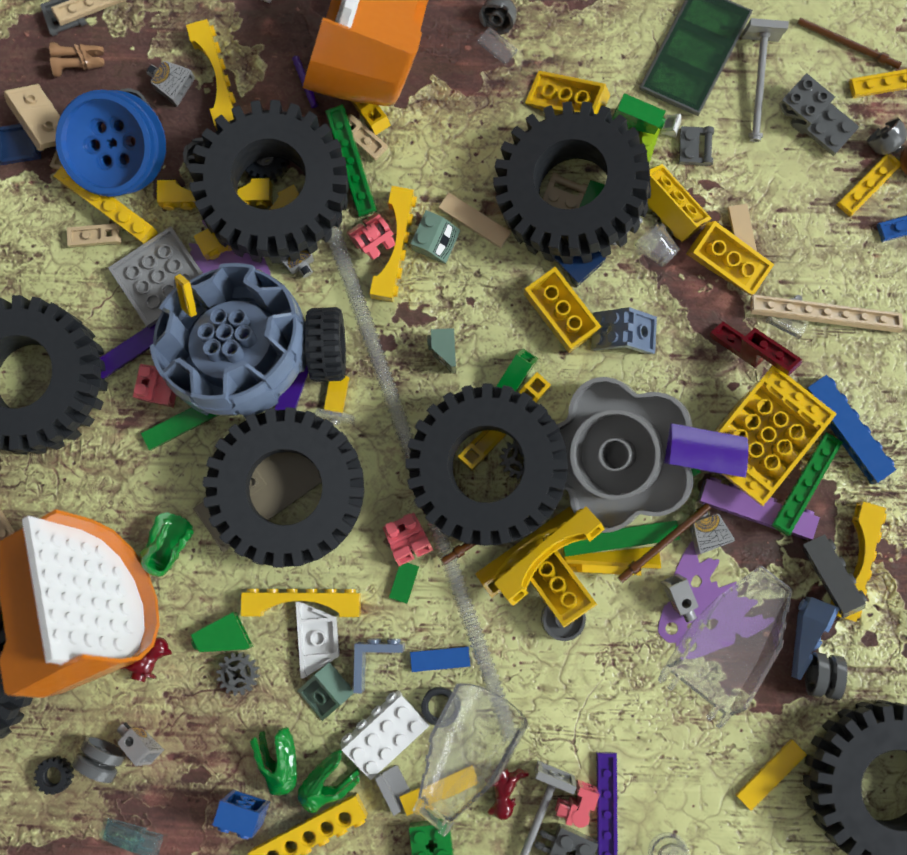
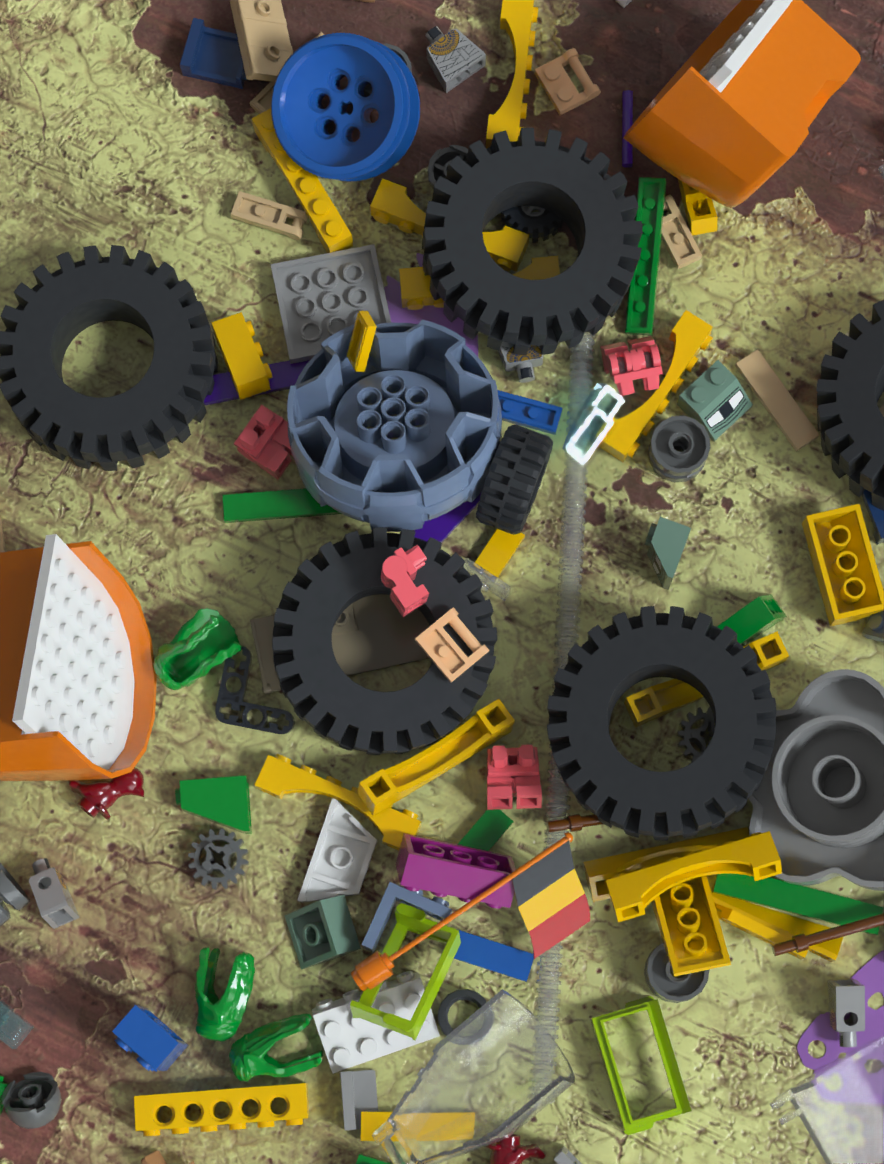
camera: 20 degrees right, 5 degrees down
none -> yellow brick [211,312,273,400]
none -> black beam [215,645,295,734]
none -> lime piece [350,903,461,1040]
none -> flag [351,832,590,991]
none -> yellow arch [358,699,515,816]
none -> coral hips [381,545,429,617]
none -> magenta brick [395,833,516,909]
none -> light nougat plate [415,607,490,683]
none -> blue tile [498,390,563,435]
none -> light nougat plate [535,48,601,116]
none -> clear light blue slope [562,383,625,466]
none -> lime piece [590,996,692,1135]
none -> dark grey wheel [648,416,711,483]

